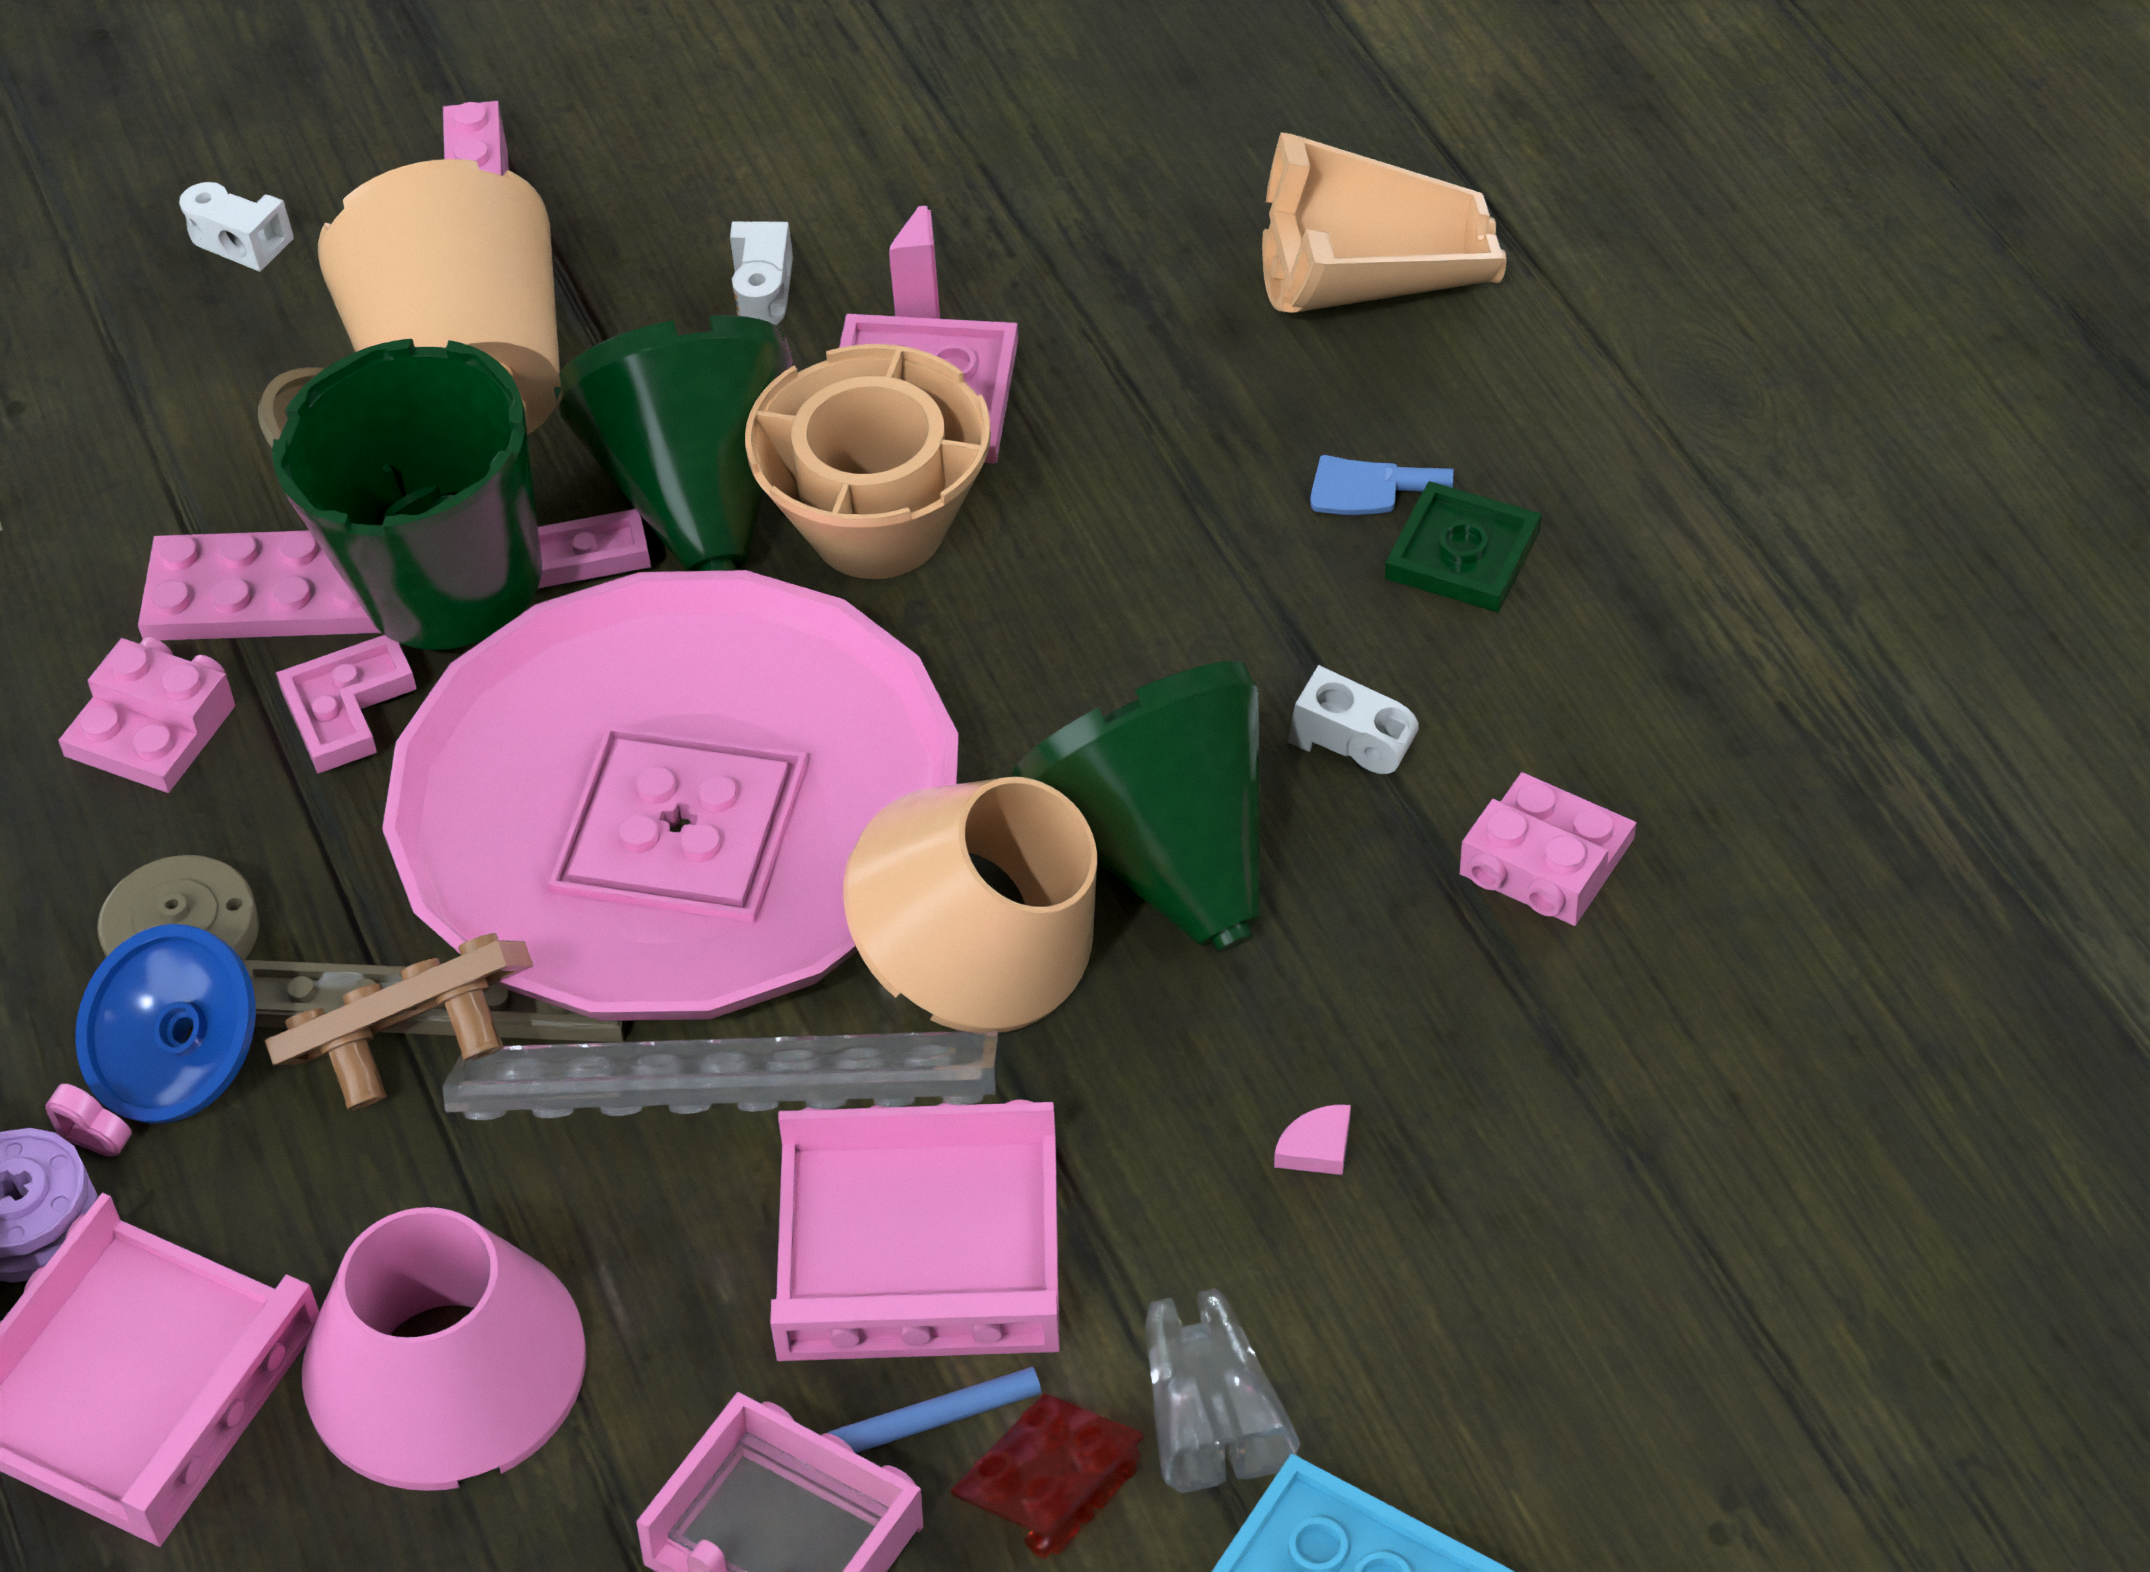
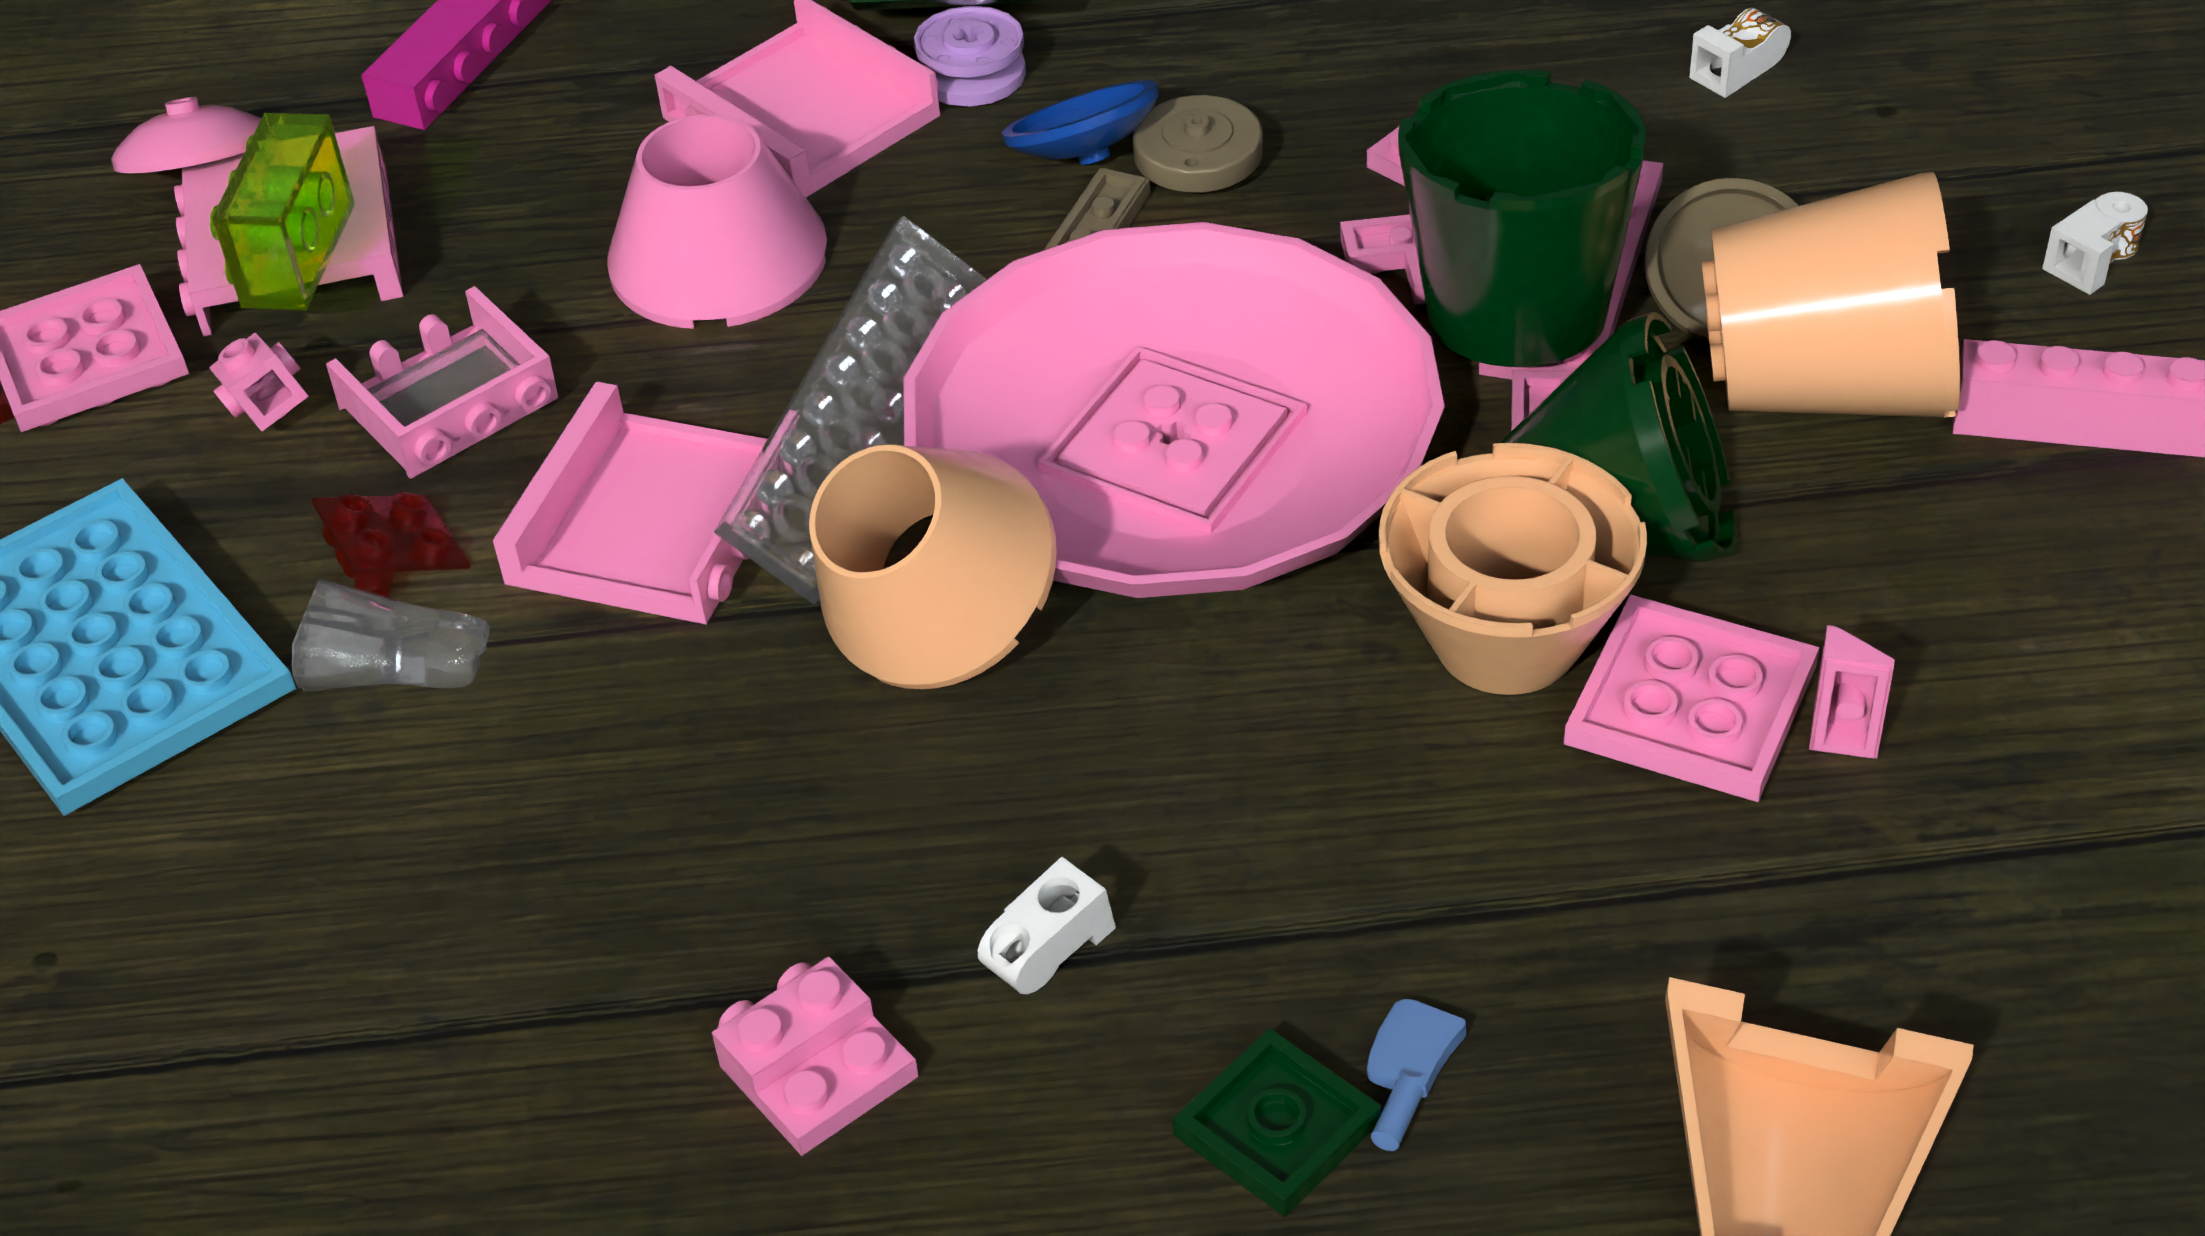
camera: 110 degrees right, 5 degrees down
bright pink tile [45,1084,132,1157] -> none
medium nougat plate [265,933,534,1110] -> none
white leg [730,222,793,325] -> none
medium blue bar [828,1367,1041,1454] -> none
dark green cone [1012,660,1260,952] -> none
bright pink tile [1274,1105,1351,1175] -> none

